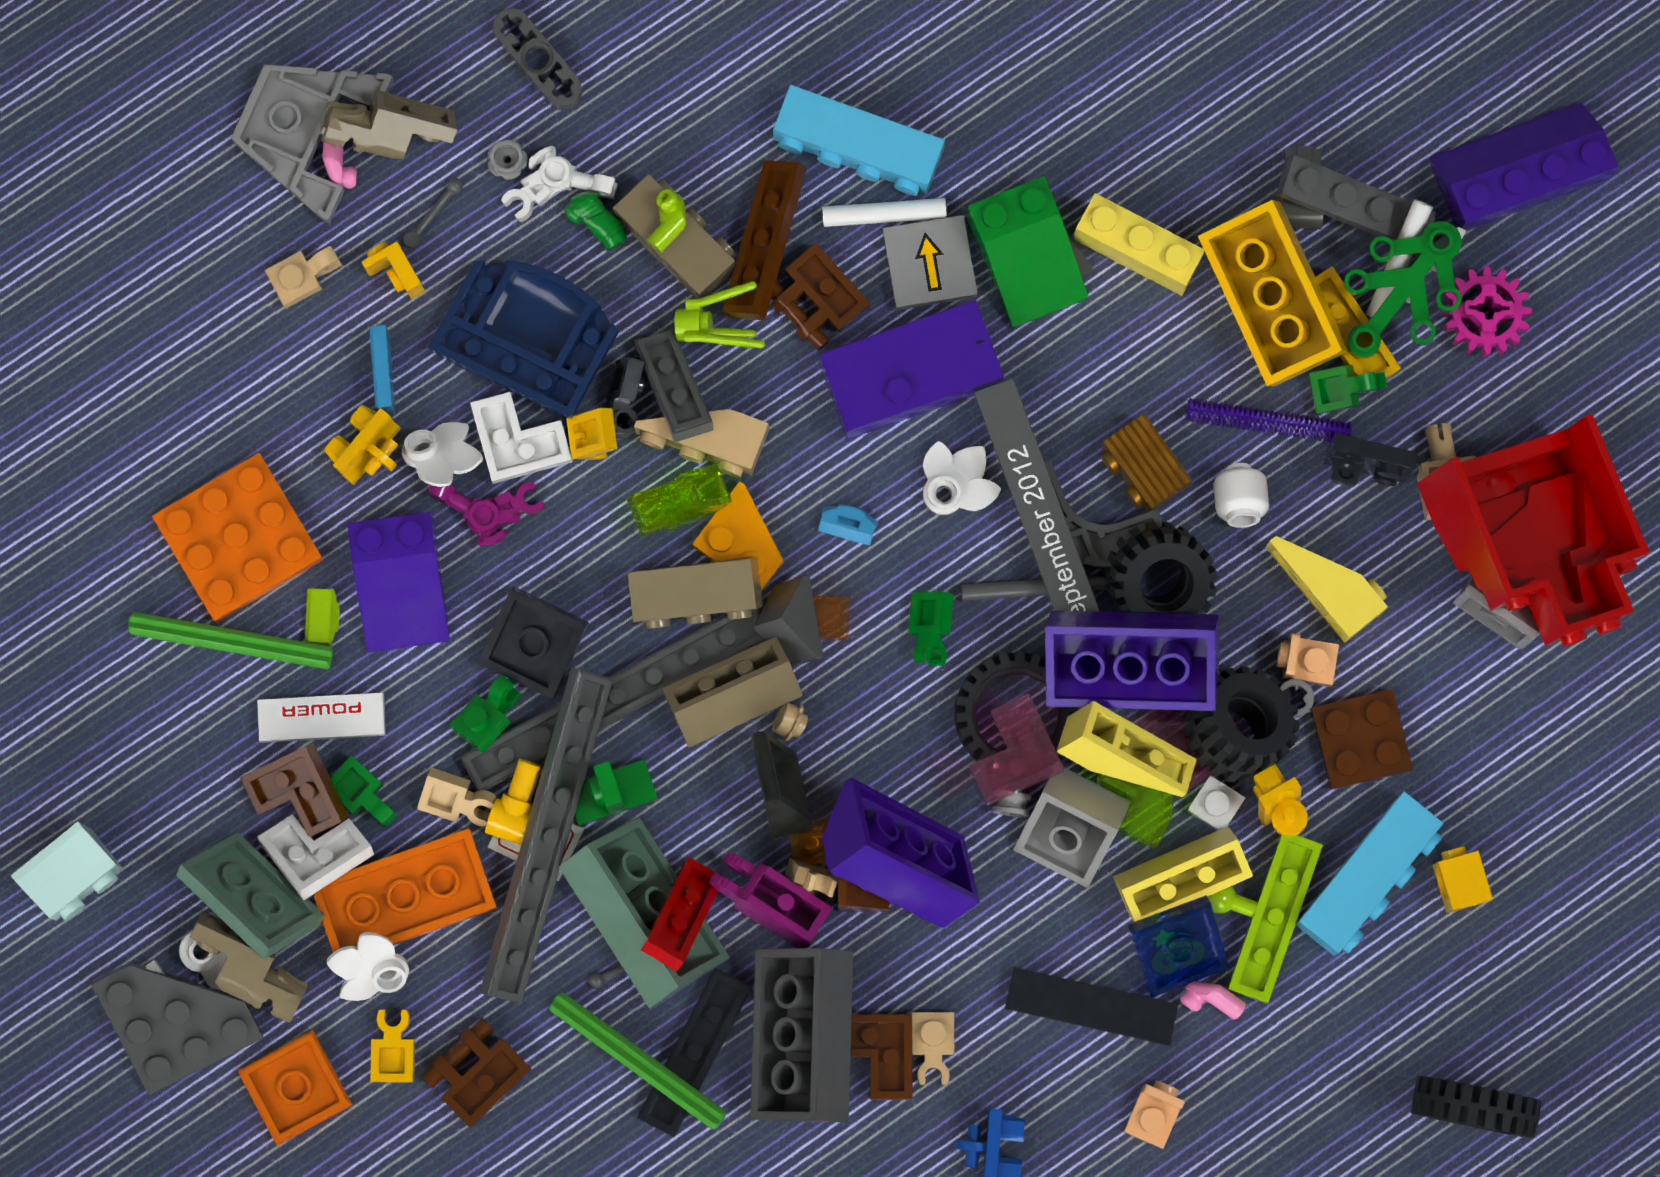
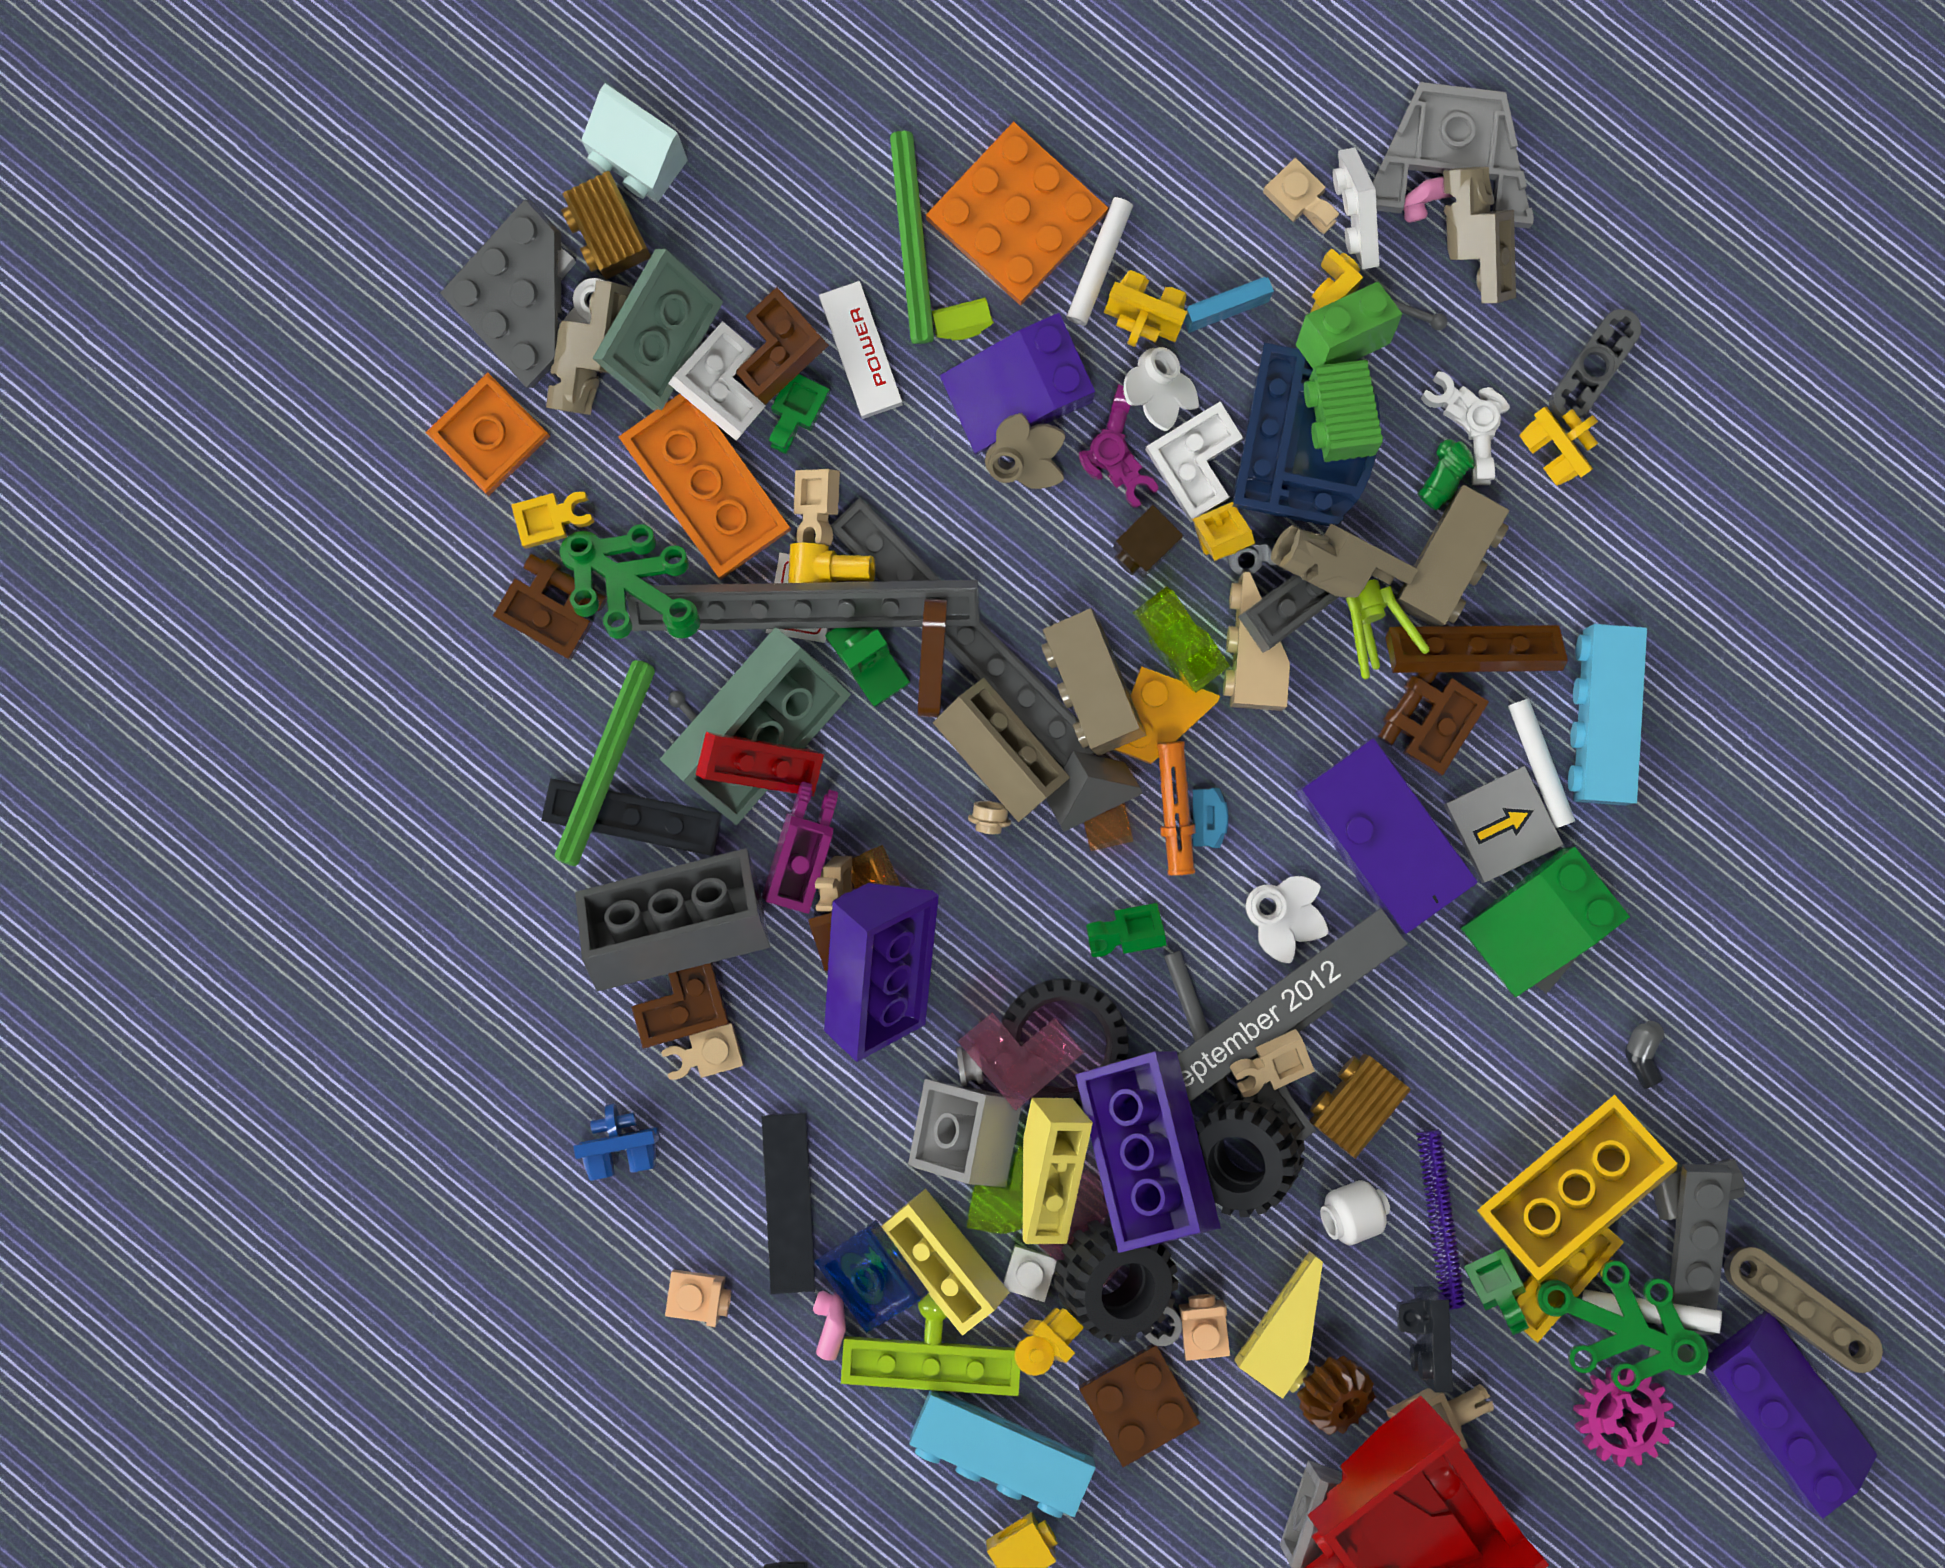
camera: 75 degrees right, 5 degrees up
white plate [326,932,409,1001] -> none
green plate [449,675,521,753] -> none
black hinge [478,586,589,699] -> none
light grey plate [488,140,528,180] -> none
lime arm [646,189,687,253] -> none
pearl dark grey tile [751,731,813,839] -> none
light yellow brick [1073,193,1205,296] -> none
none -> green plant [559,524,701,639]
none -> pearl gold brick [561,171,651,280]
none -> reddish brown beam [918,598,947,718]
none -> dark tan plate [985,413,1065,489]
none -> white piece [1066,197,1133,326]
none -> dark brown brick [1113,505,1184,578]
none -> orange pin [1157,741,1196,875]
none -> tan plate [1230,1029,1315,1097]
none -> dark tan plate [1271,524,1418,598]
none -> bright green brick [1296,281,1402,369]
none -> reddish brown gear [1297,1355,1376,1435]
none -> bright green brick [1304,360,1383,462]
none -> white plate [1333,147,1379,270]
none -> yellow hips [1519,407,1599,486]
none -> arm [1625,1021,1665,1089]
none -> dark tan plate [1724,1246,1883,1373]

